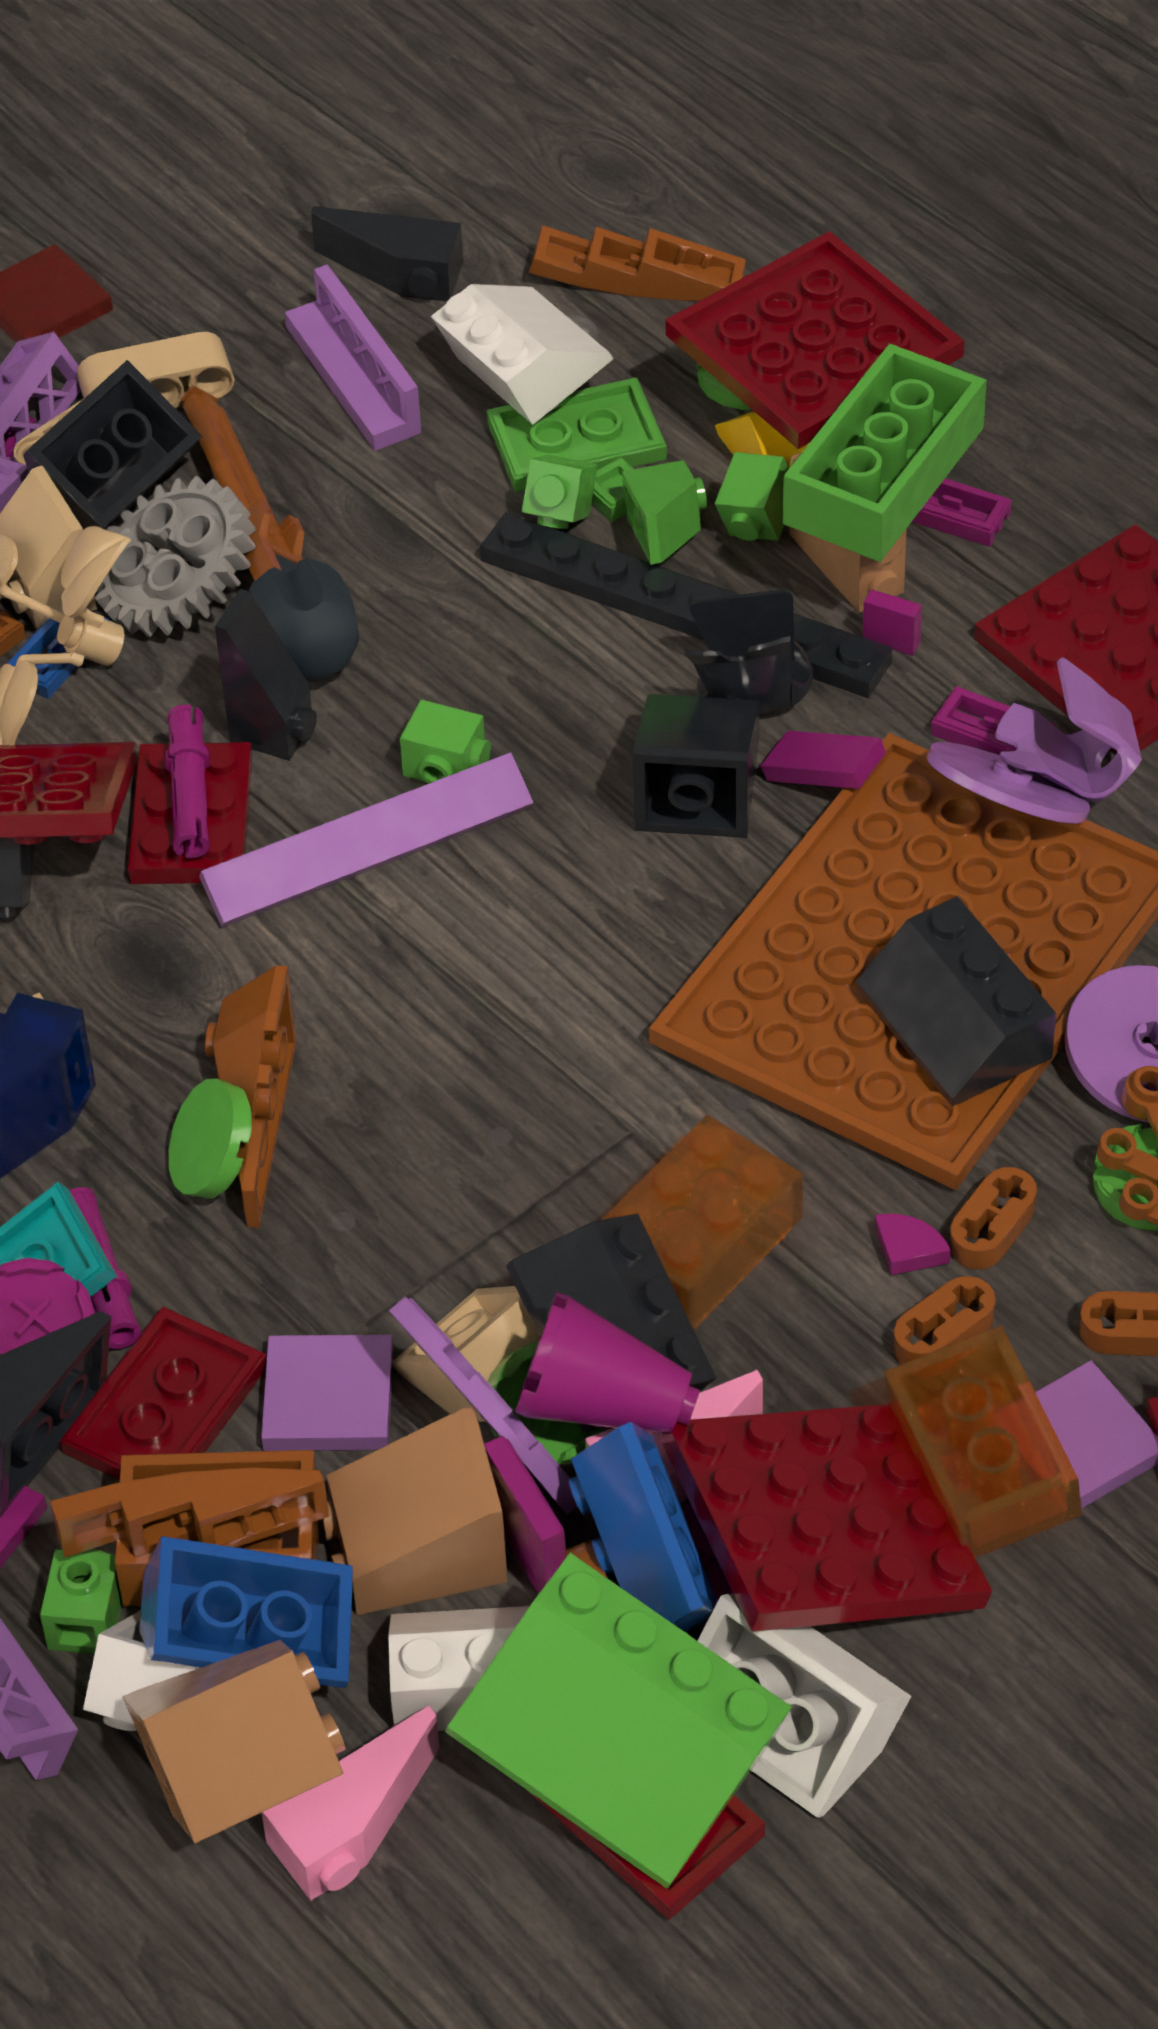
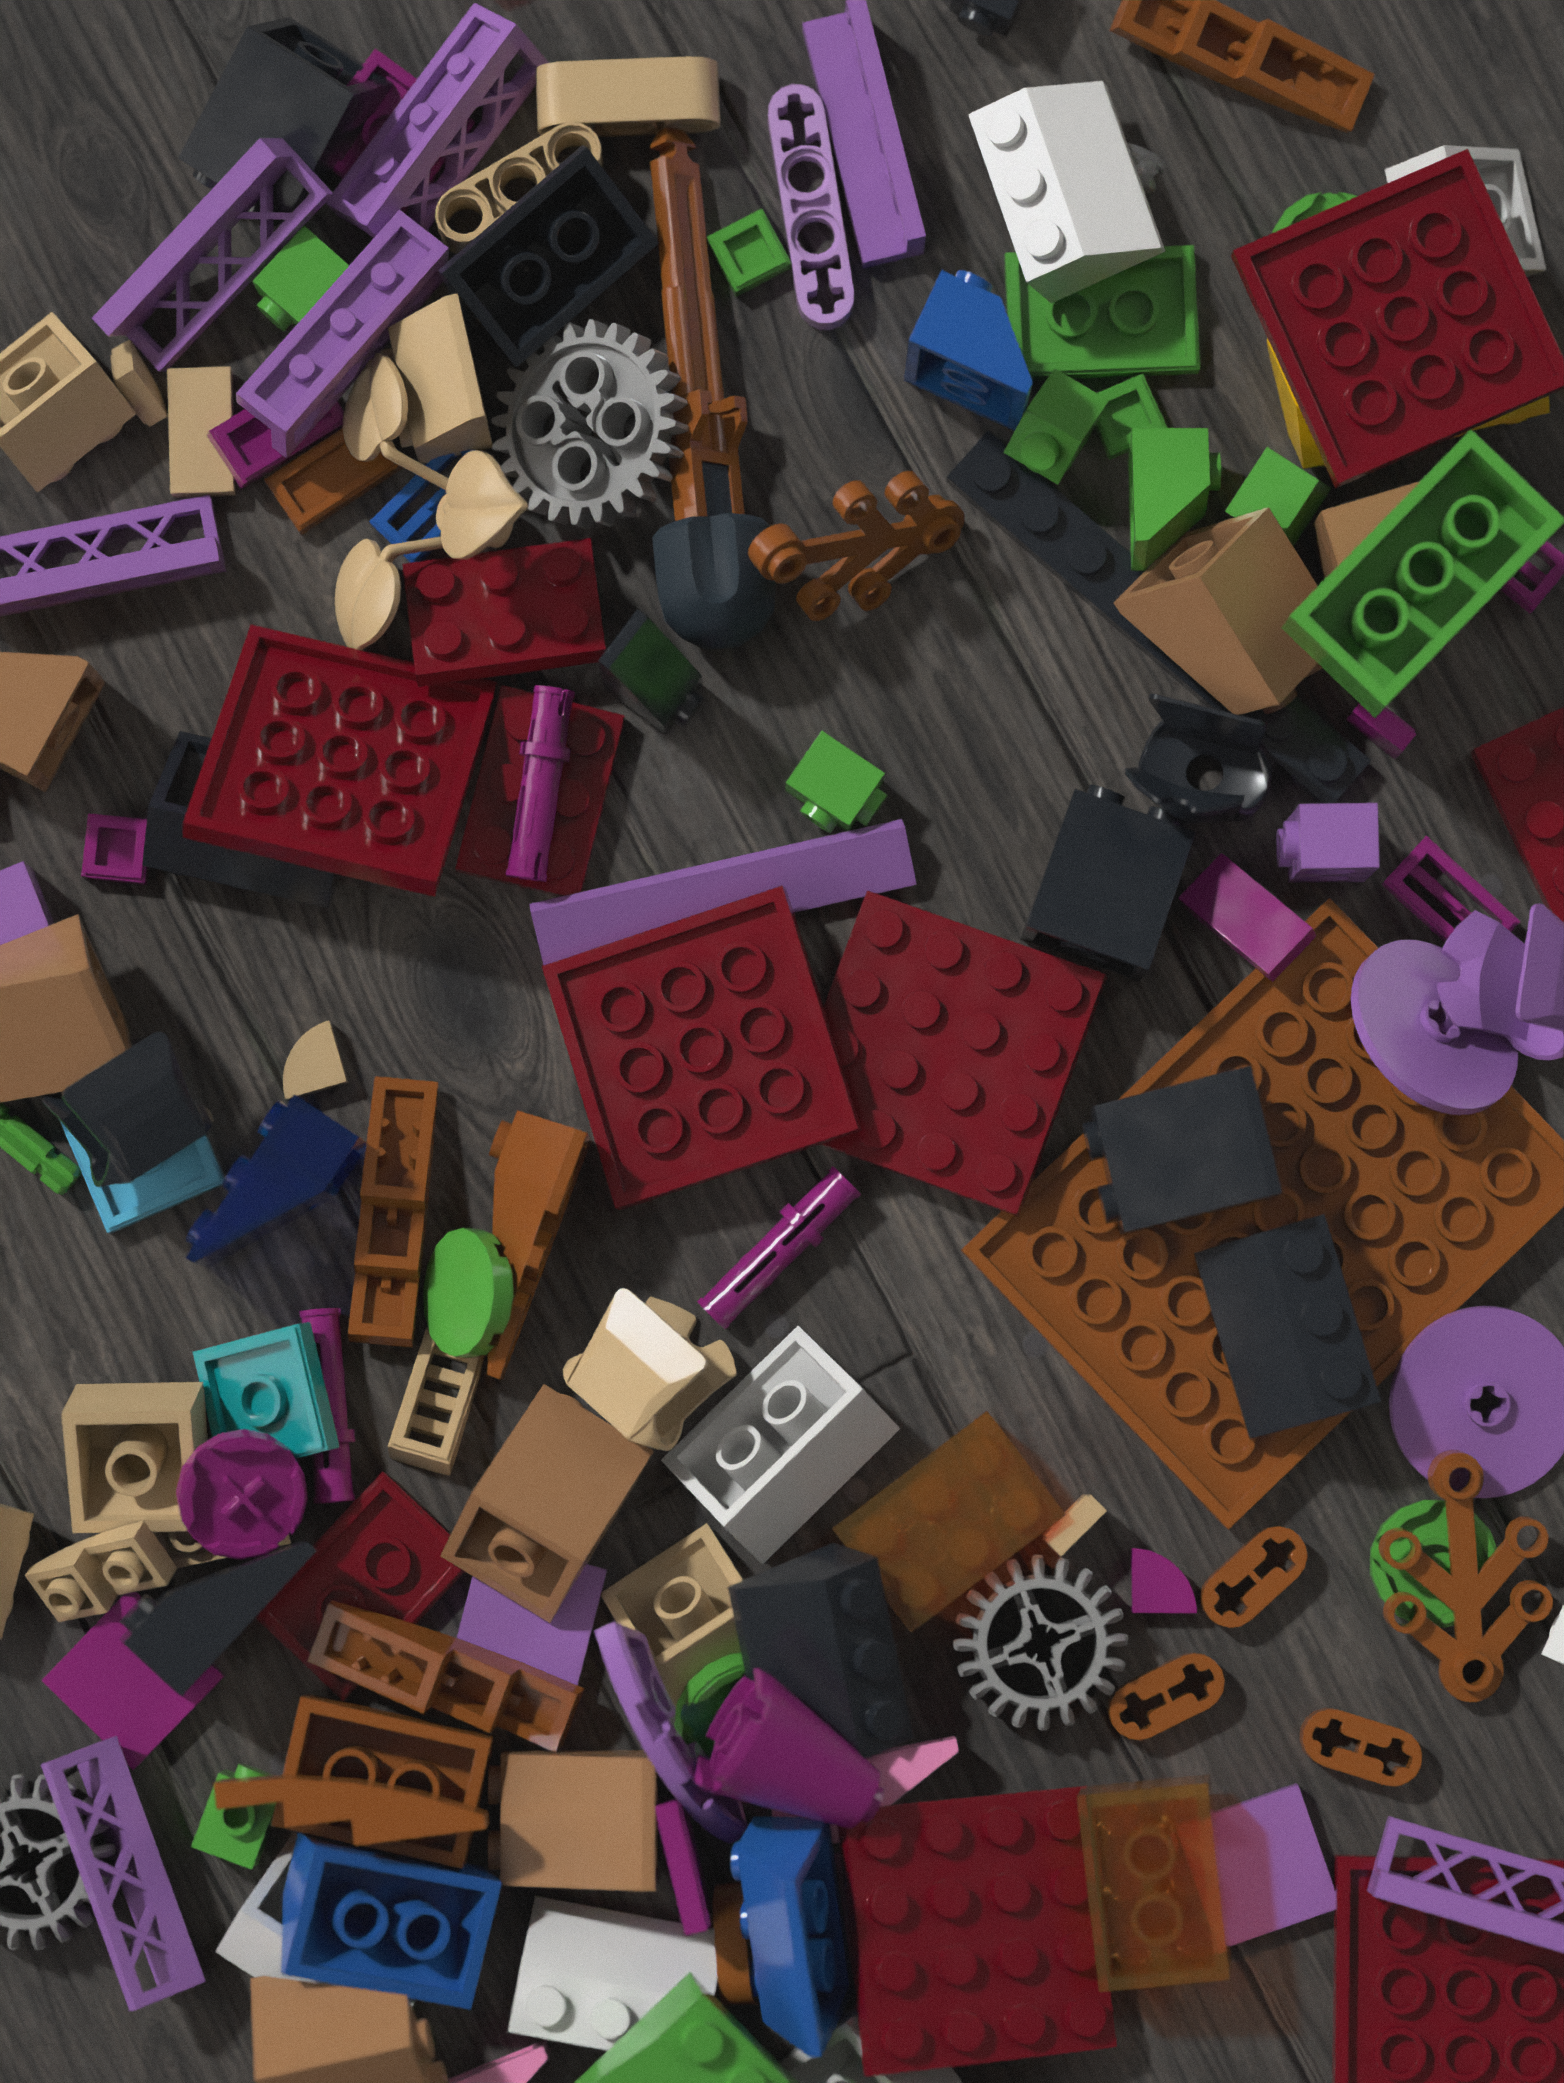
camera: 10 degrees right, 35 degrees up
none -> dark orange slope [308,1601,584,1752]
none -> dark orange slope [348,1076,439,1348]
none -> tan slope [388,1328,486,1475]
none -> dark red plate [402,538,606,687]
none -> medium nougat slope [440,1384,654,1623]
none -> dark red plate [542,886,862,1210]
none -> tan piece [563,1289,737,1451]
none -> white slope [661,1326,900,1565]
none -> magenta pin [697,1166,861,1330]
none -> bright green tile [706,209,791,297]
none -> dark orange plant [748,471,965,621]
none -> lavender beam [768,84,854,330]
none -> dark red plate [821,890,1108,1217]
none -> blue slope [904,270,1033,431]
none -> light grey gear [953,1554,1128,1730]
none -> tan tile [1042,1494,1107,1556]
none -> black slope [1082,1065,1282,1235]
none -> medium nougat slope [1114,507,1322,715]
none -> medium lavender brick [1276,803,1379,883]

